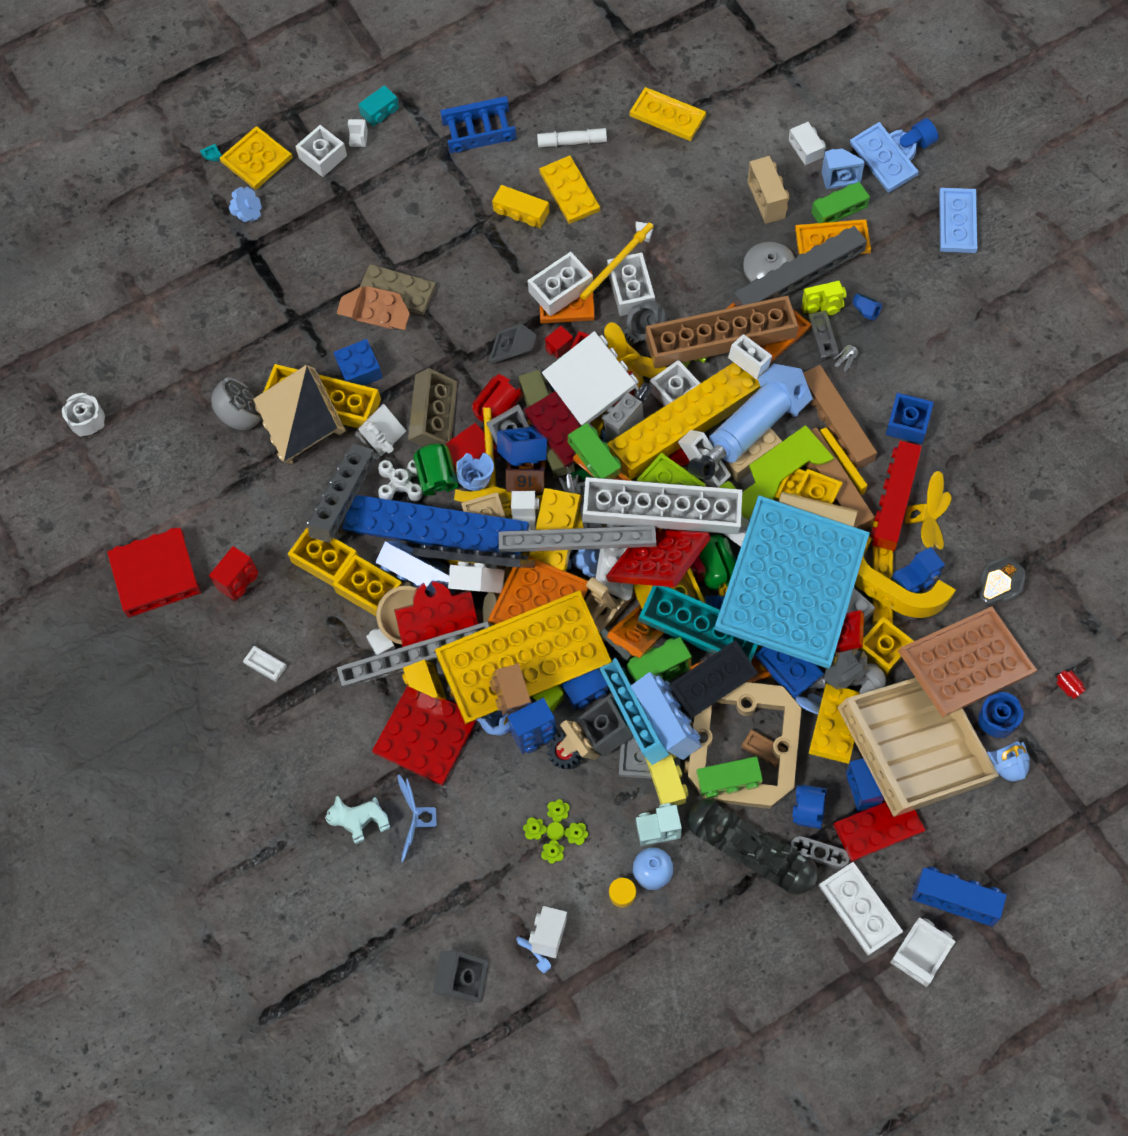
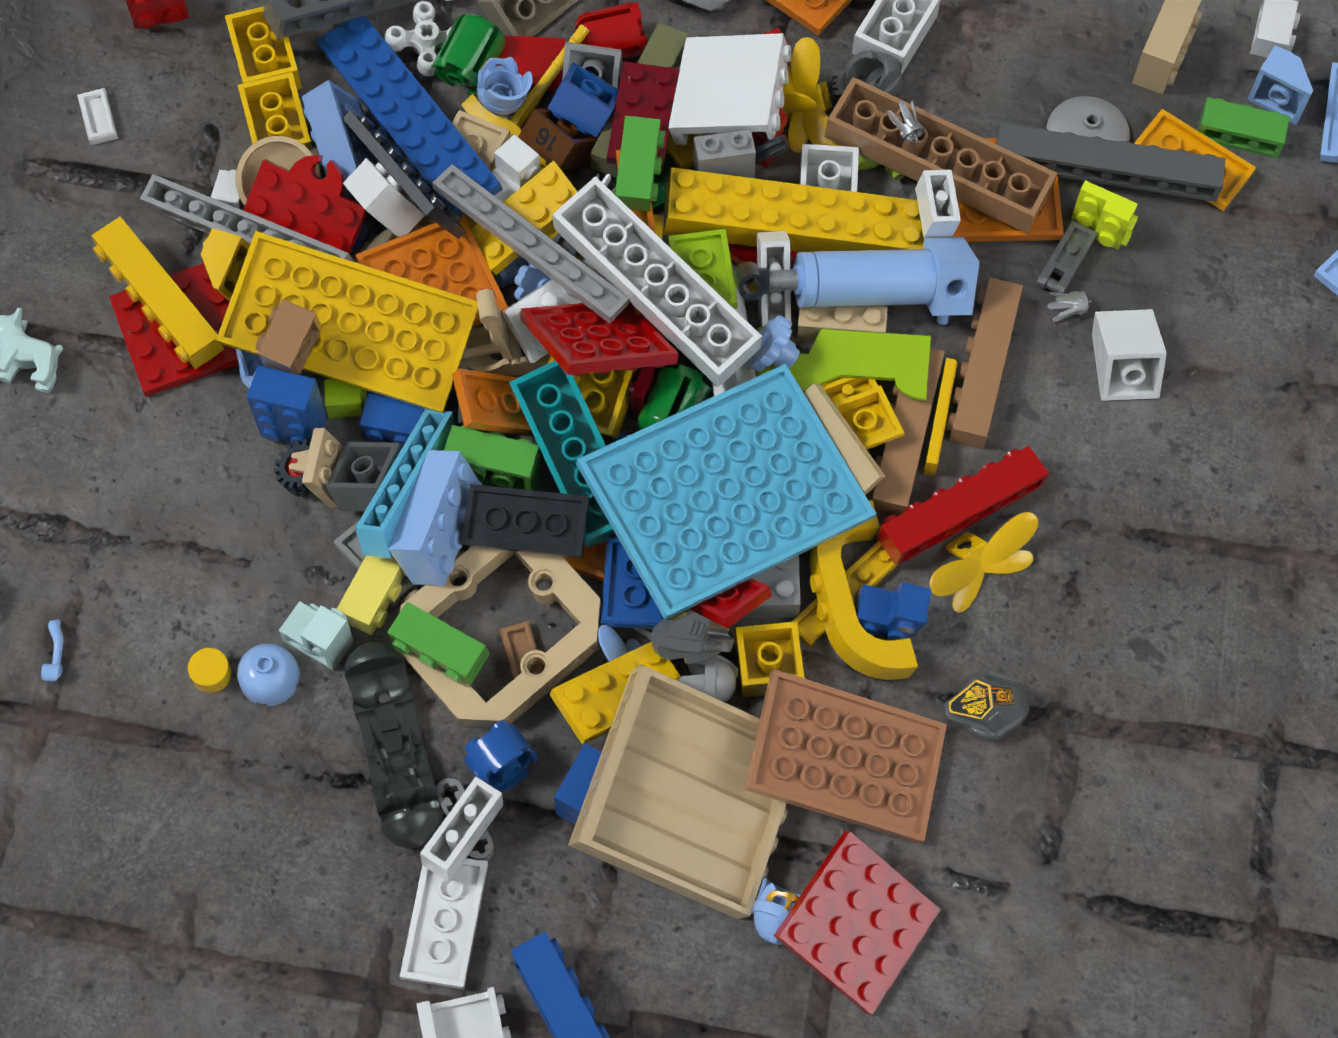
camera: 35 degrees right, 0 degrees up
light blue piece [398,775,437,863] -> none
lime plant [523,799,588,864] -> none
white brick [529,906,567,958] -> none
red brick [545,326,574,359] -> none
red plate [833,802,926,862] -> none
blue rock [853,293,882,320] -> none
blue brick [886,393,934,444] -> none
blue brick [978,692,1024,738] -> none
red brick [1056,670,1086,700] -> none
none -> yellow brick [91,217,224,369]
none -> white brick [420,777,503,882]
none -> light blue plant [747,315,800,372]
none -> plate [773,831,941,1015]
none -> flat silver piece [886,100,924,143]
none -> white slope [1092,309,1167,401]

